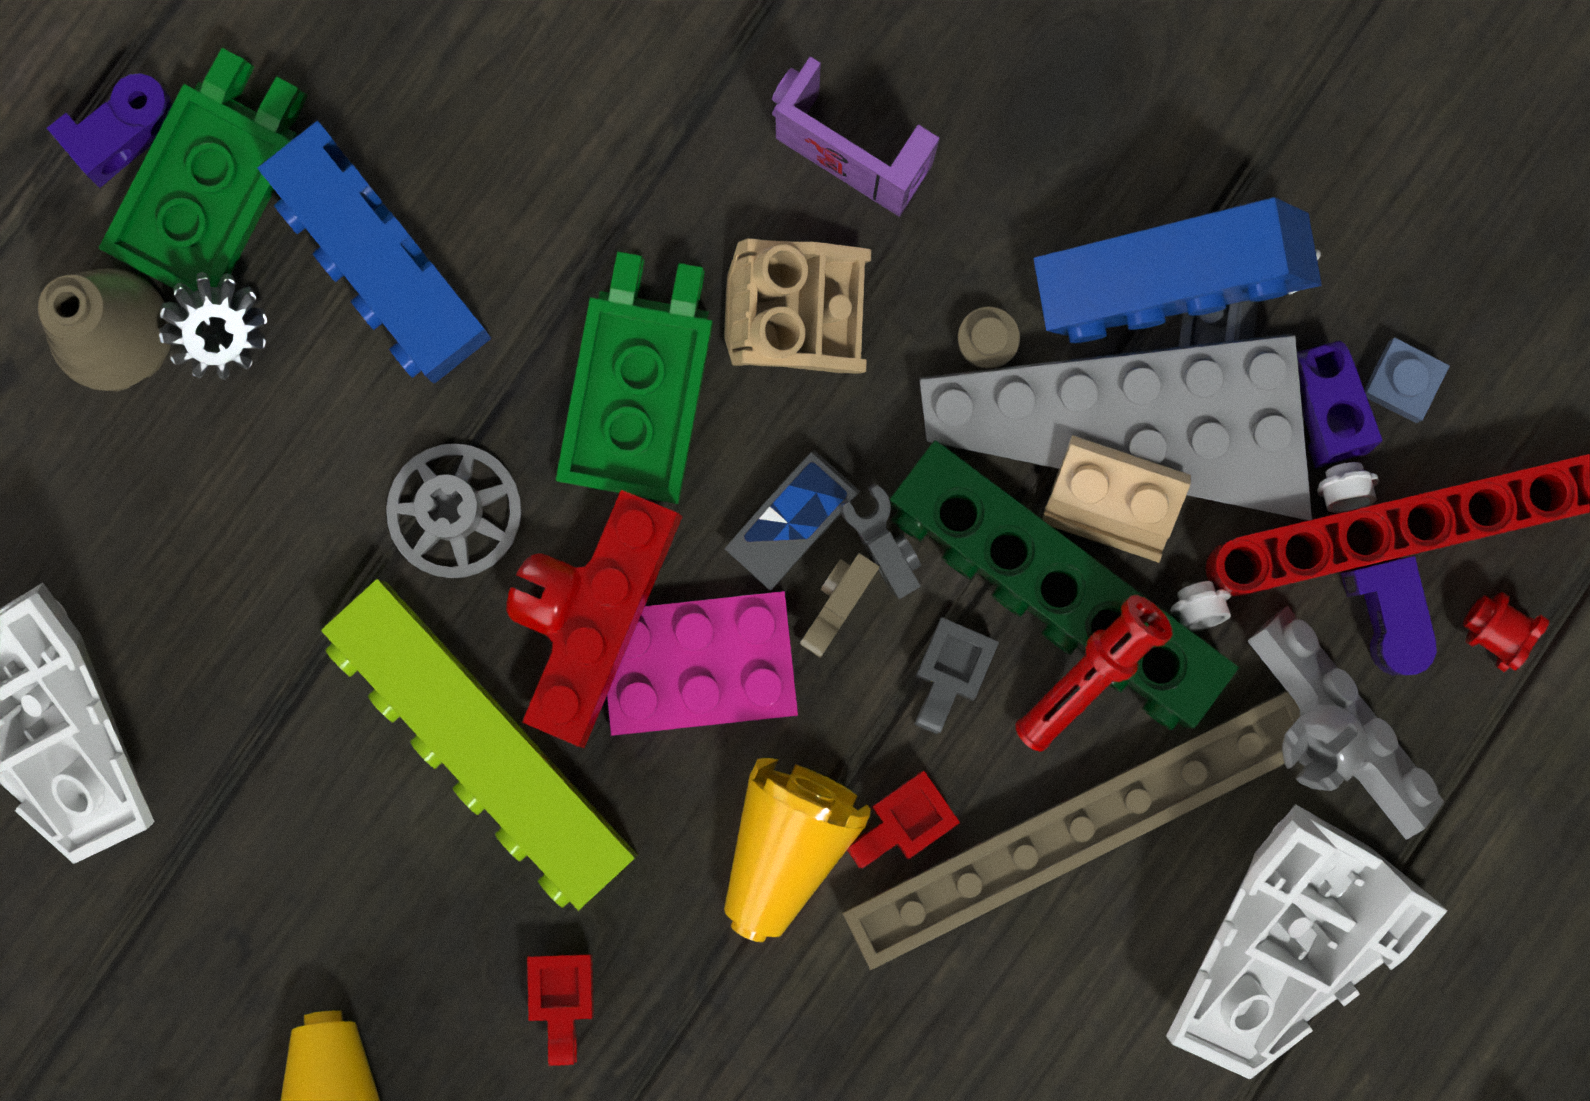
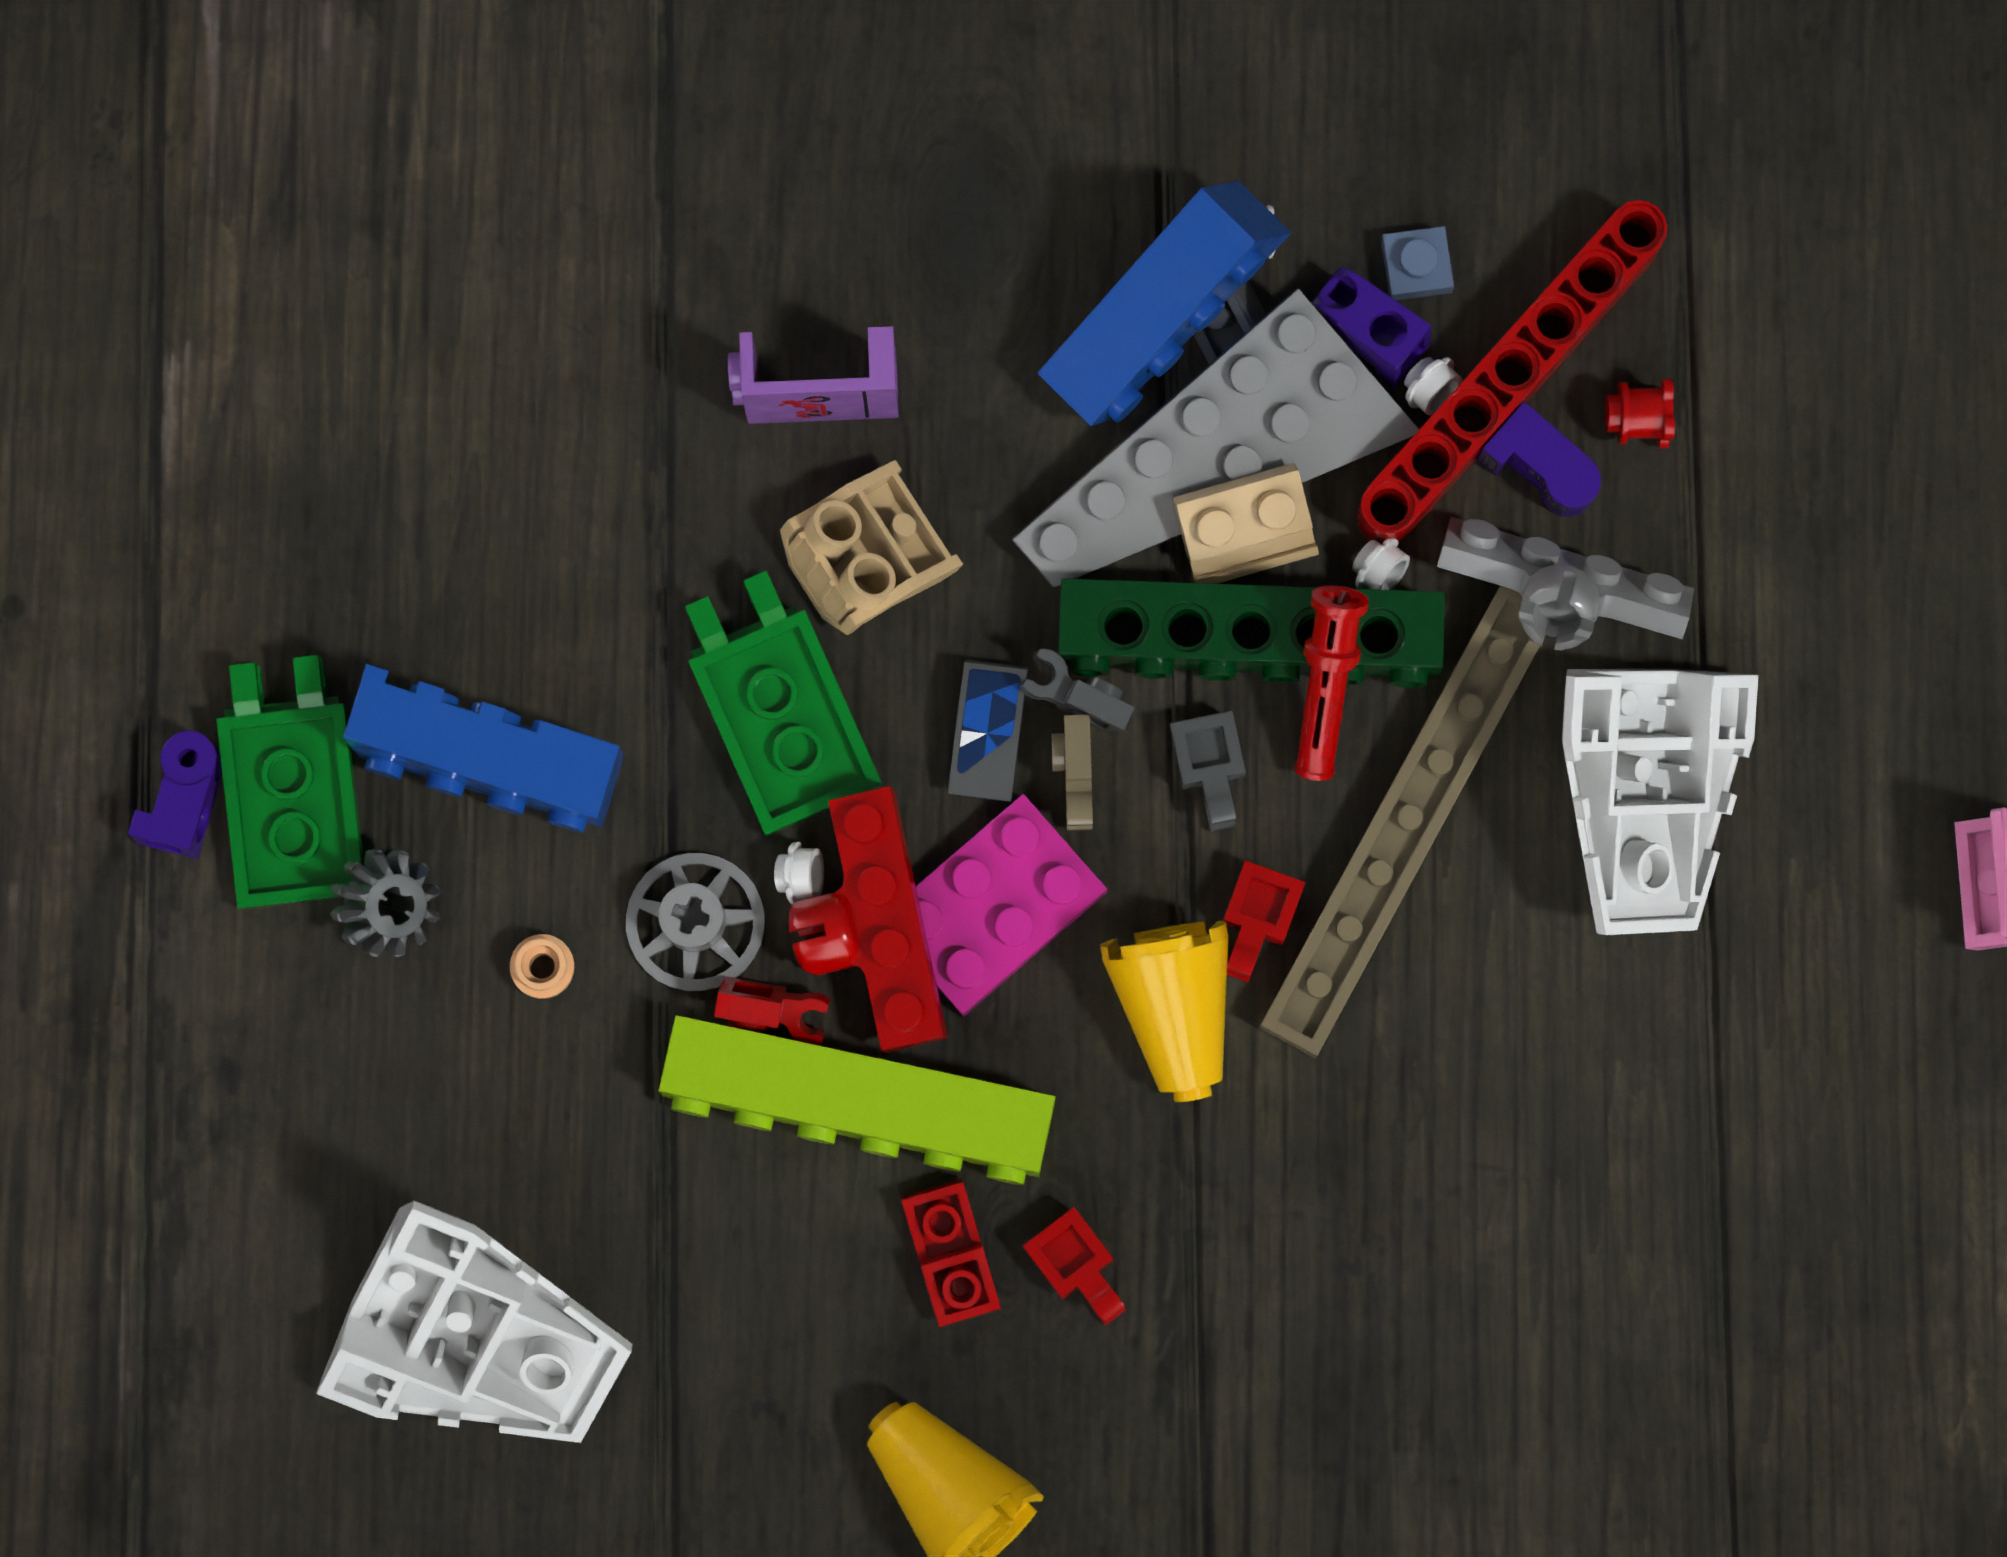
camera: 30 degrees left, 5 degrees down
dark tan cone [38,268,171,392] -> none
dark tan plate [957,307,1020,369] -> none
none -> light nougat plate [510,934,575,999]
none -> red plate [714,976,830,1045]
none -> white plate [774,842,824,905]
none -> red slope [900,1178,1001,1327]

